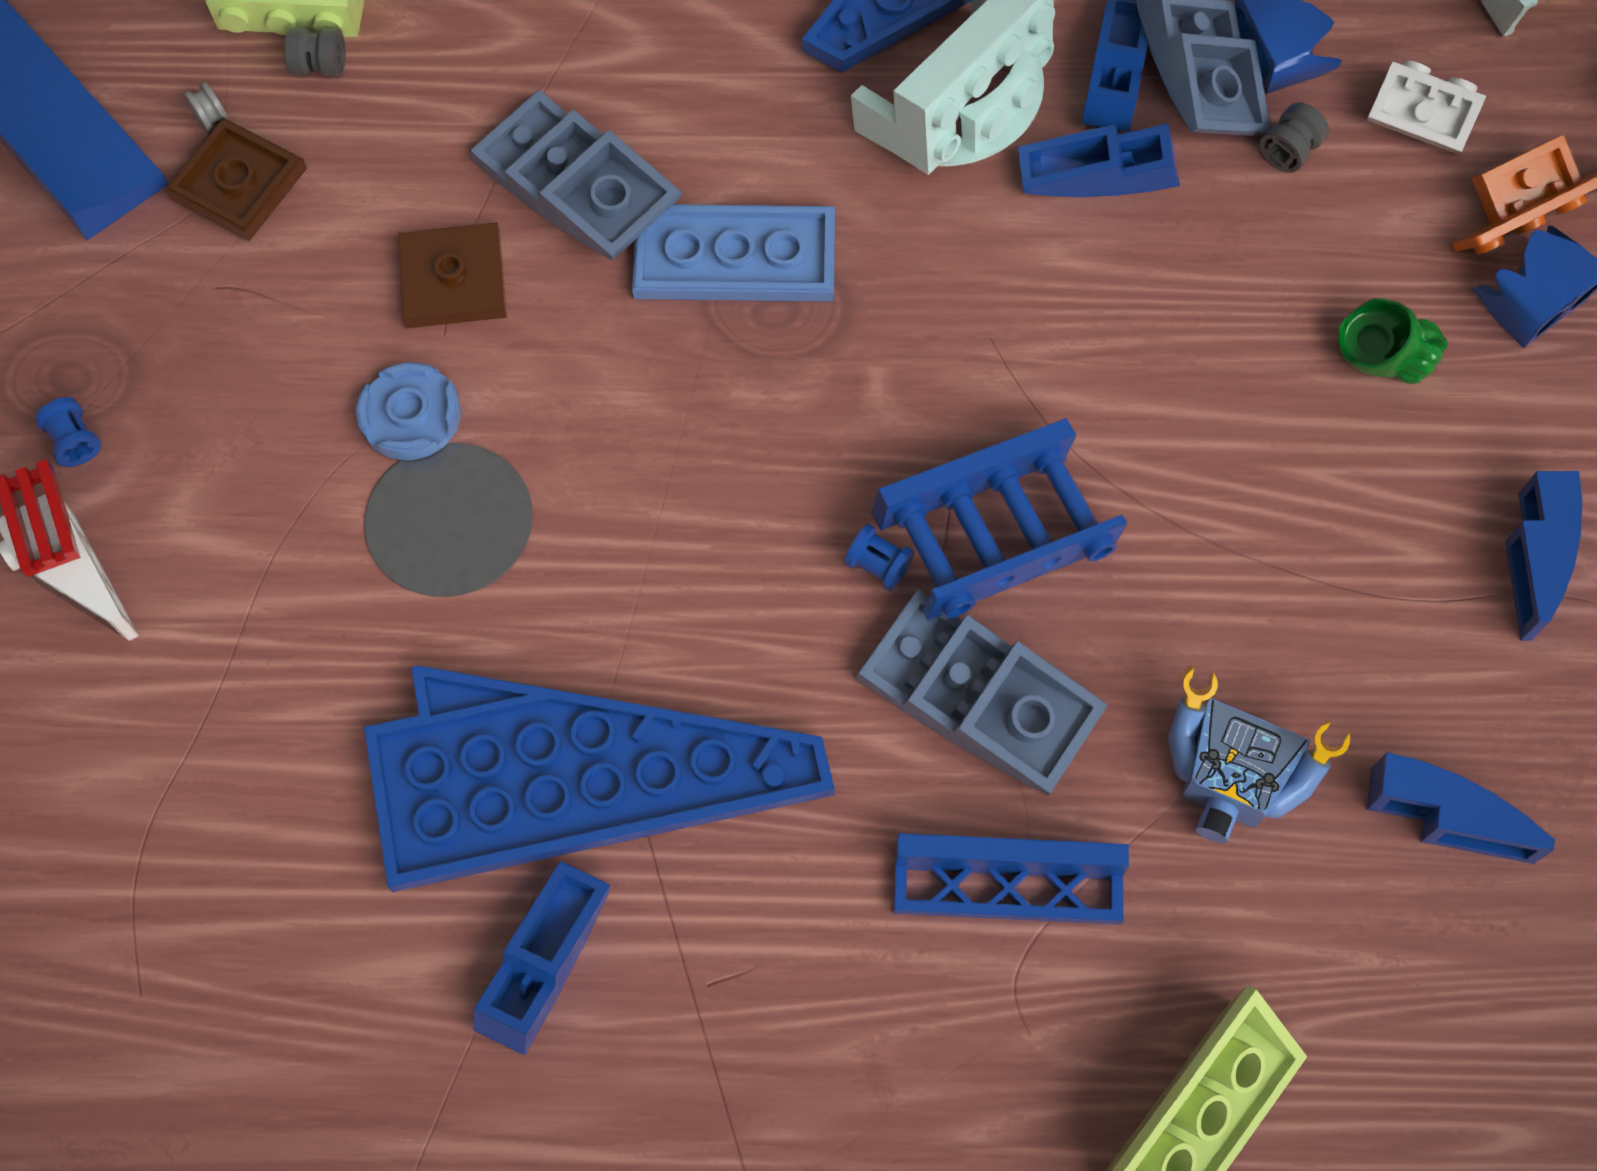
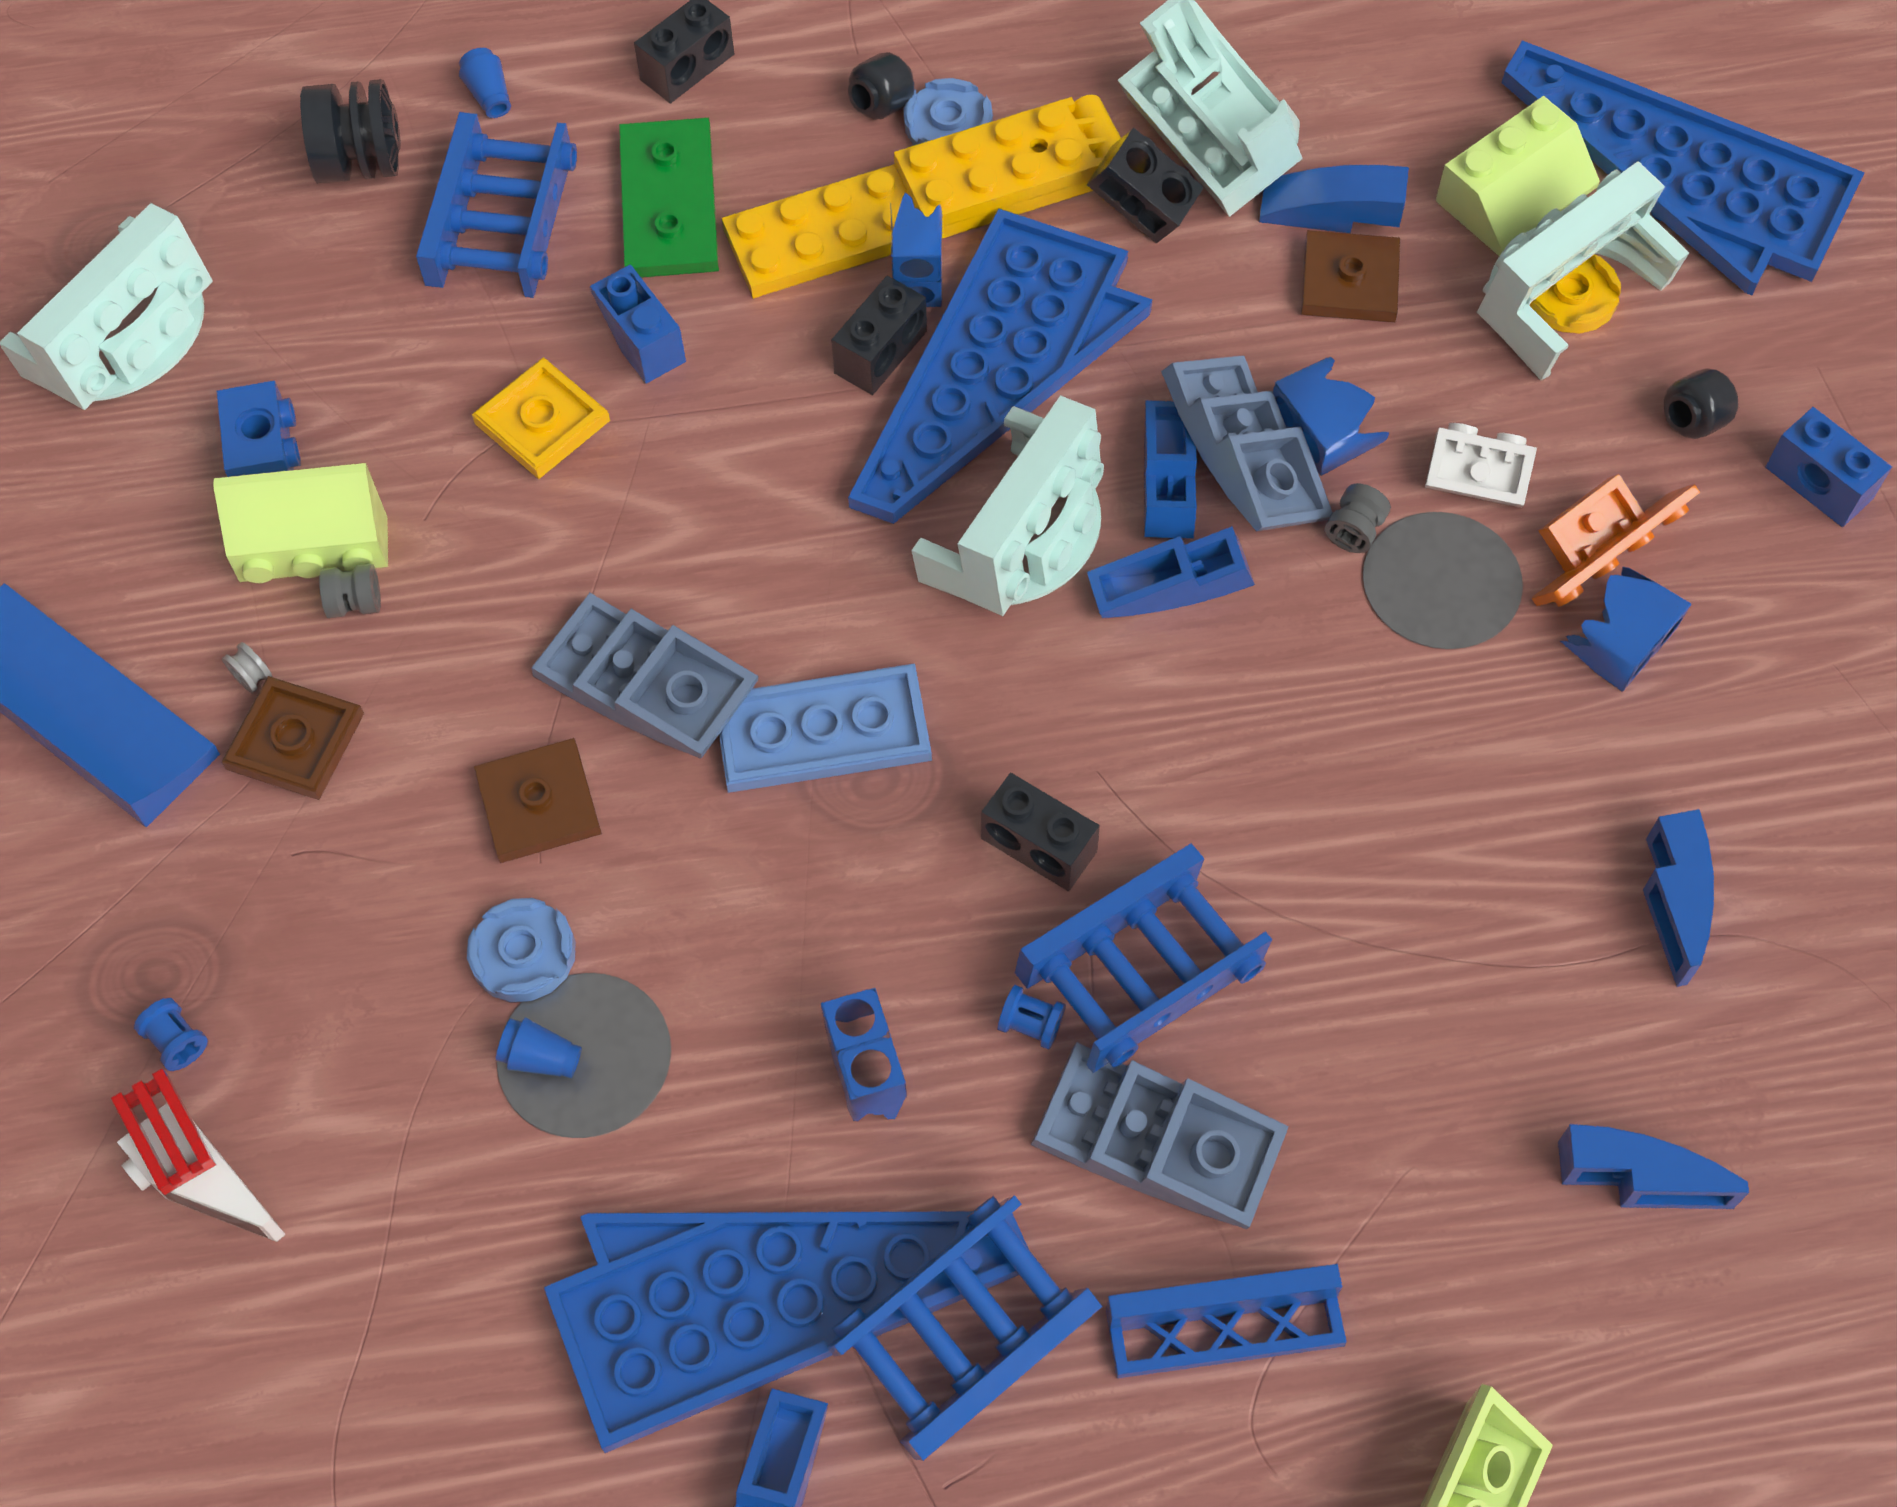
camera: 10 degrees left, 5 degrees down
torso [1168,665,1351,844] -> none
green hair [1338,298,1447,384] -> none
none -> blue cone [496,1017,582,1079]
none -> blue piece [821,988,907,1122]
none -> blue fence [827,1195,1103,1461]
none -> black brick [981,772,1100,892]
none -> flat silver sticker [1363,512,1523,649]

